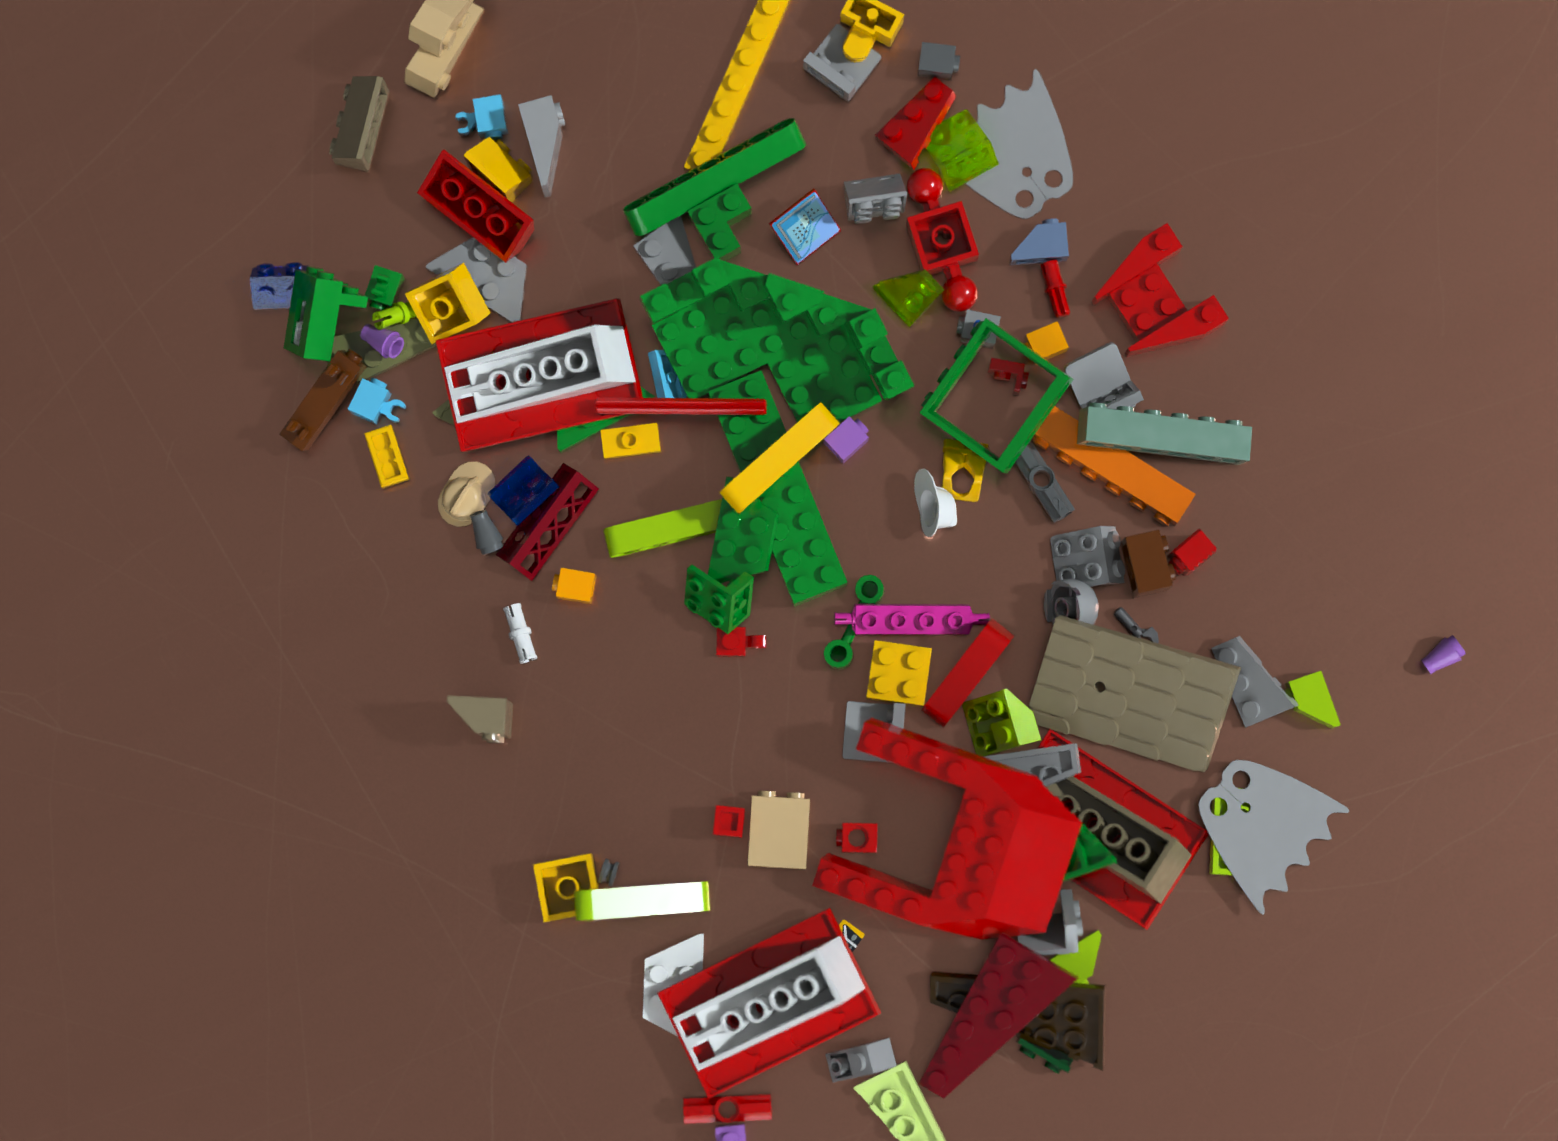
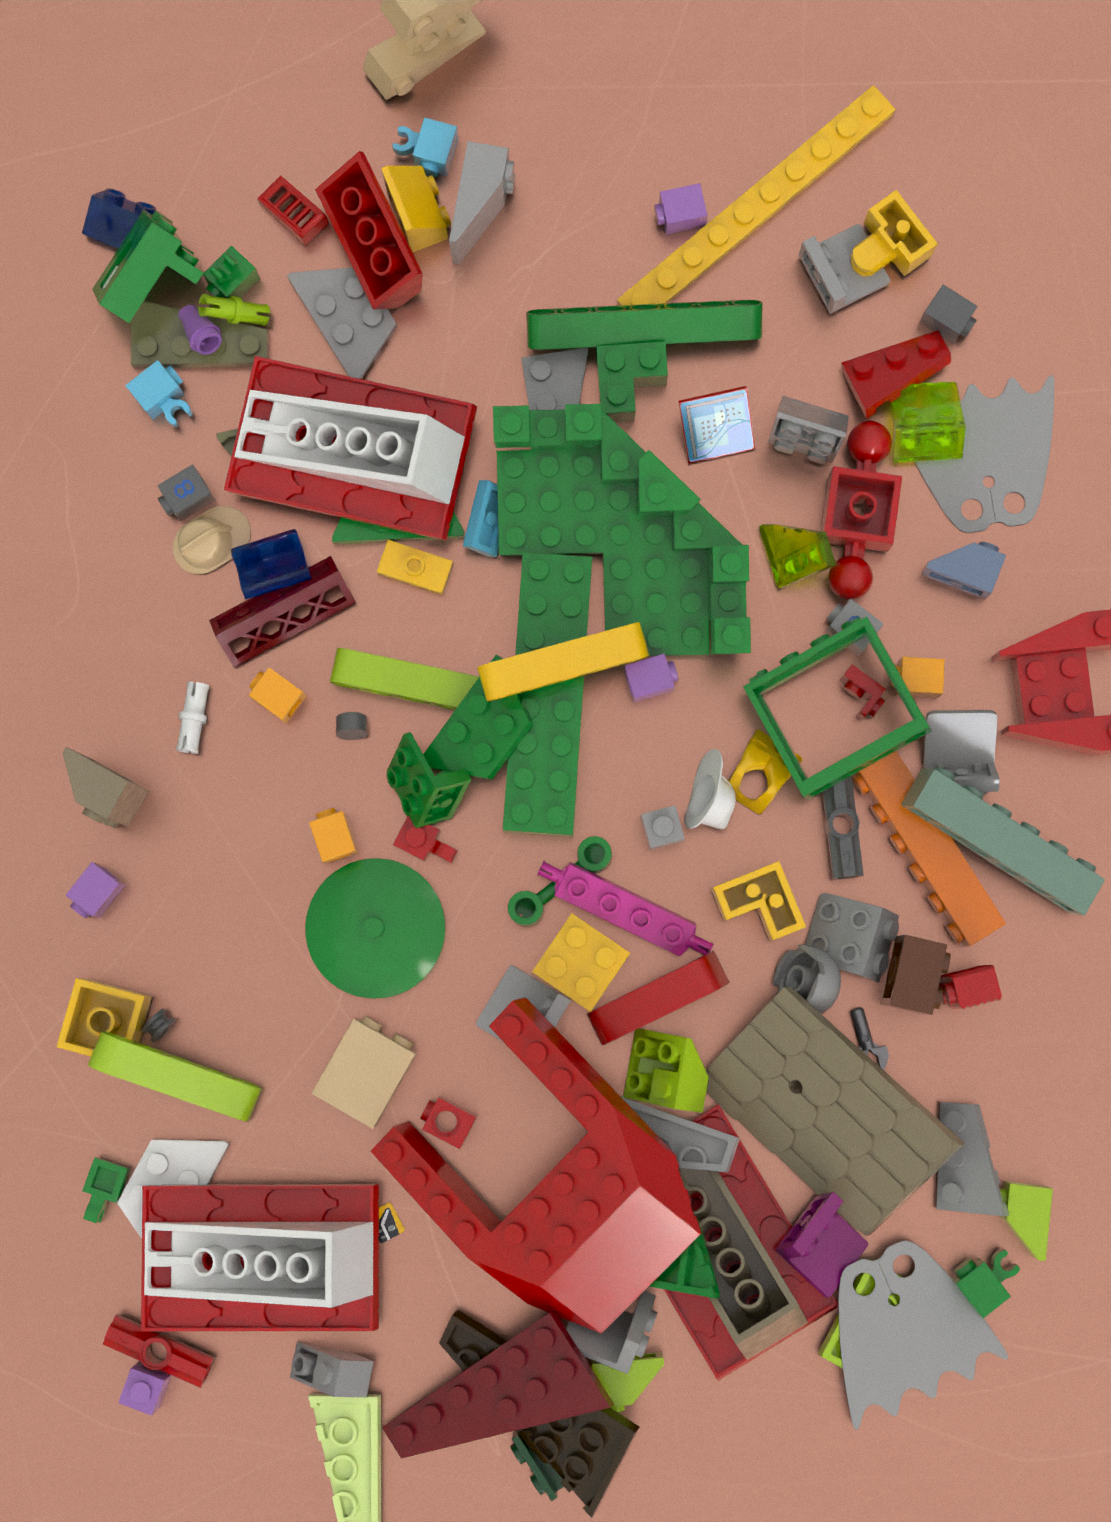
camera: 30 degrees right, 0 degrees up
reddish brown brick [279,349,367,451] -> none
dark tan slope [329,76,389,172] -> none
yellow plate [364,425,410,489] -> none
yellow slope [405,263,490,344] -> none
dark grey cone [470,510,503,555] -> none
red axle [595,398,767,415] -> none
red brick [713,805,745,838] -> none
red axle [1040,260,1070,318] -> none
none -> medium lavender brick [66,862,126,919]
none -> green plate [82,1157,130,1223]
none -> dark grey brick [157,464,216,521]
none -> red slope [257,175,329,247]
none -> green dish [305,858,446,999]
none -> light orange brick [309,808,359,864]
none -> dark grey piece [336,712,367,740]
none -> light grey brick [640,805,685,851]
none -> medium lavender brick [654,183,707,235]
none -> yellow brick [711,861,806,941]
none -> magenta bracket [775,1192,868,1297]
none -> green brick [952,1248,1020,1319]

